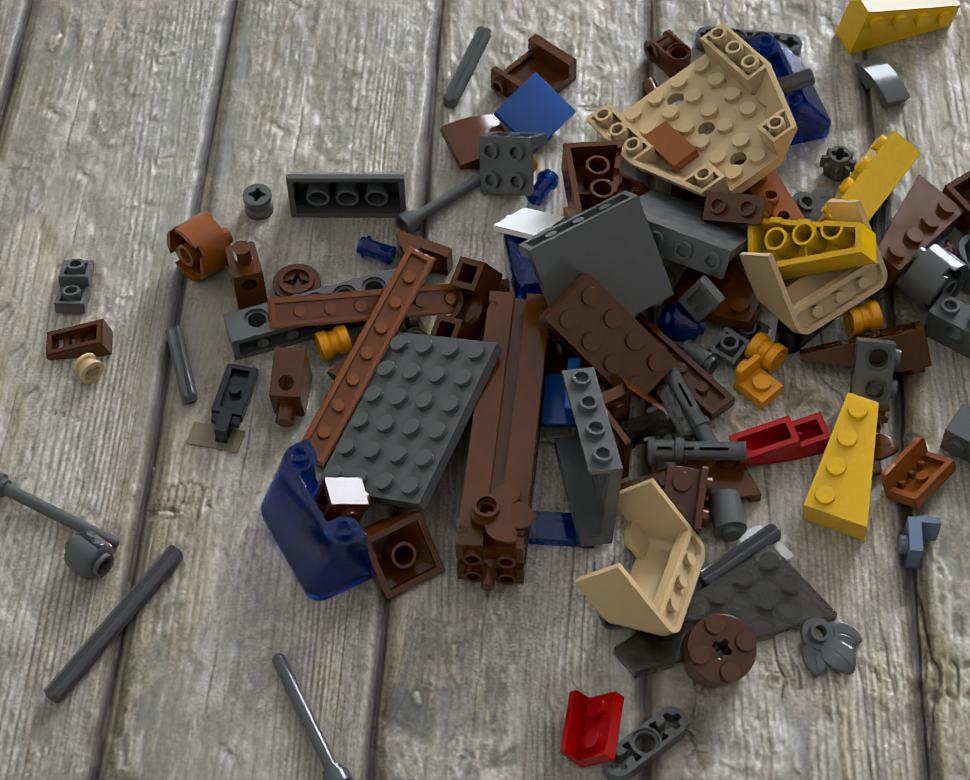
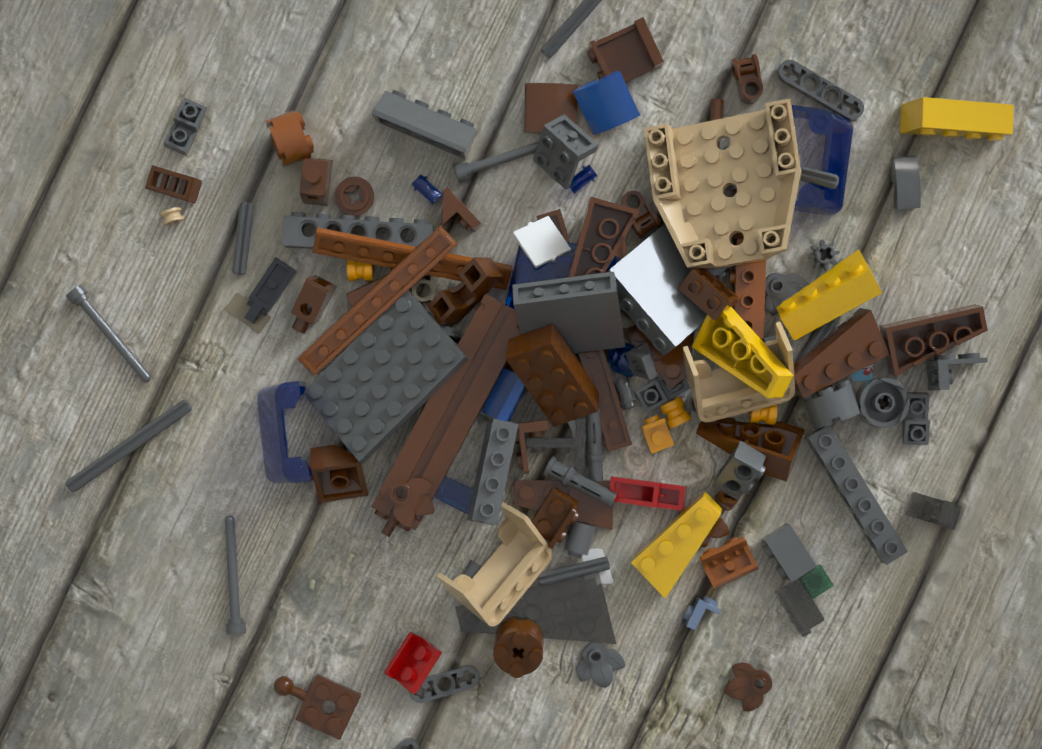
camera: 20 degrees right, 35 degrees up
dark grey head [64,530,114,580] -> none
dark grey wheel [242,184,274,221] -> none
brick [305,477,370,544] -> none
reddish brown sticker [621,376,668,415] -> none
dark orange tile [643,121,699,172] -> none

